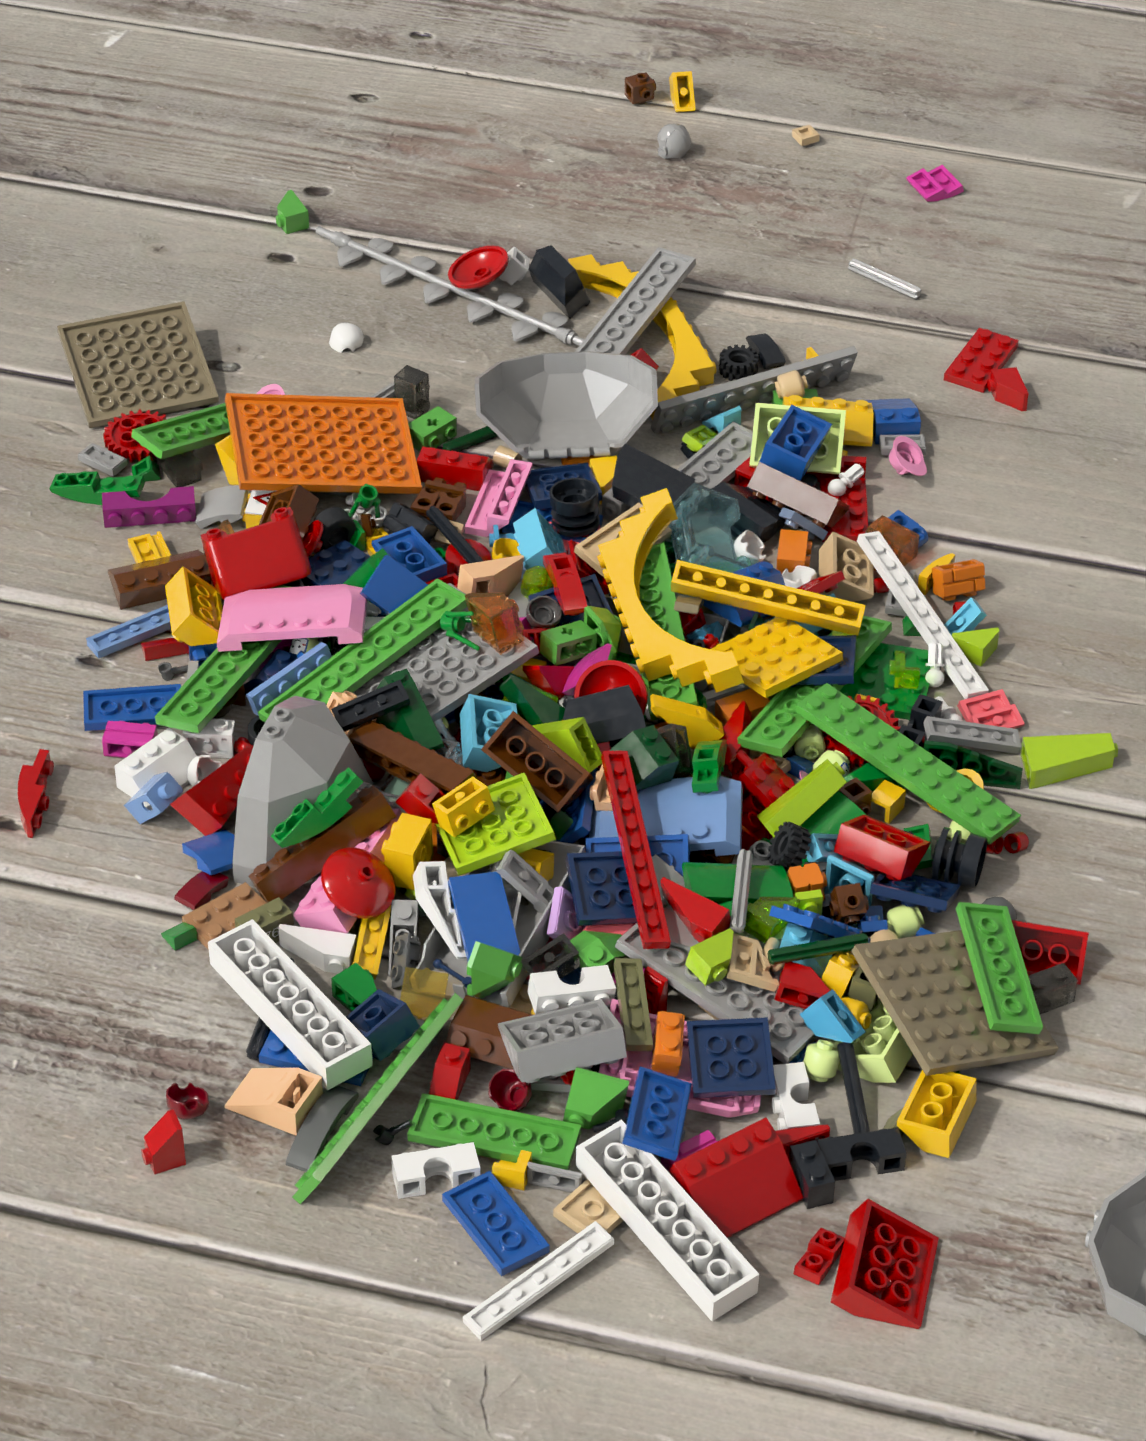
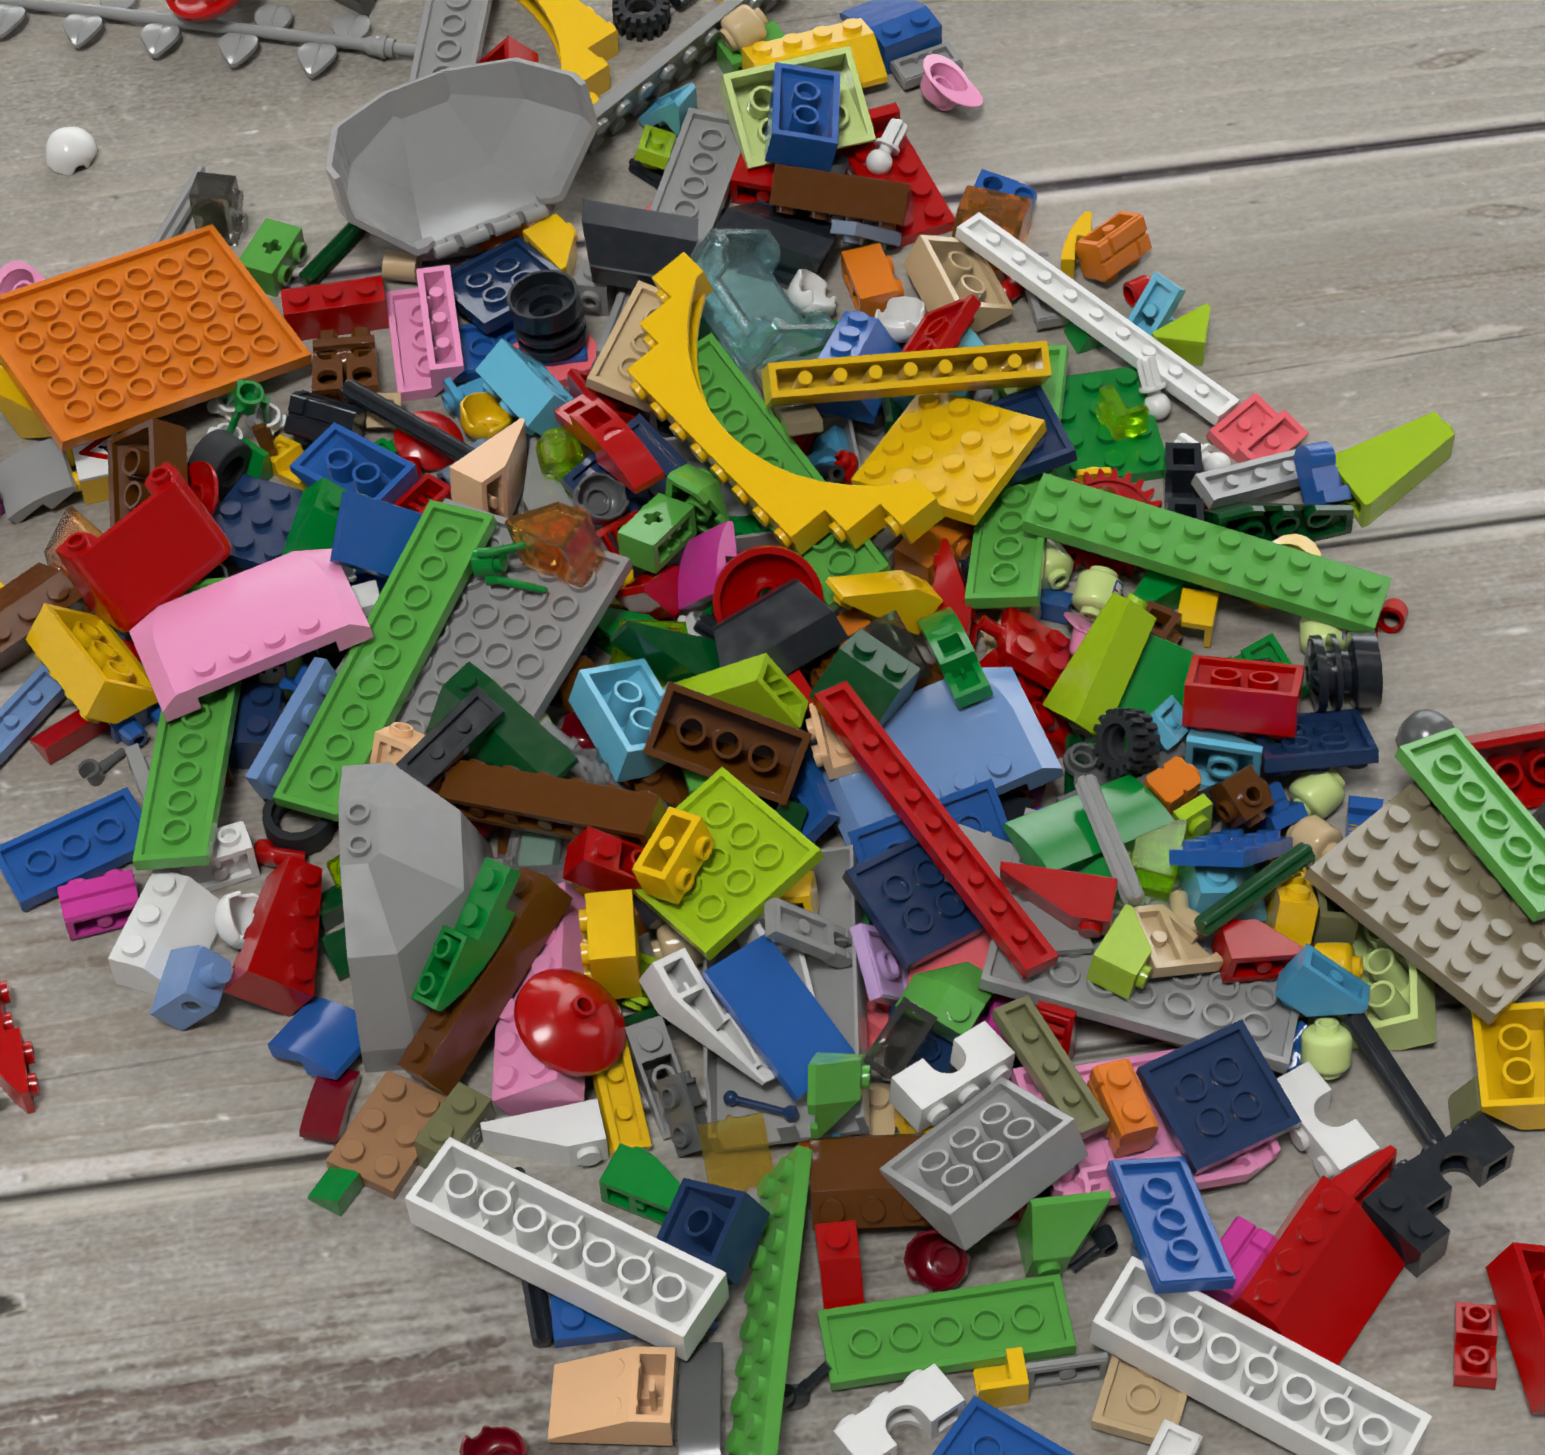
camera: 20 degrees left, 10 degrees up
none -> blue leg [1294,441,1352,505]

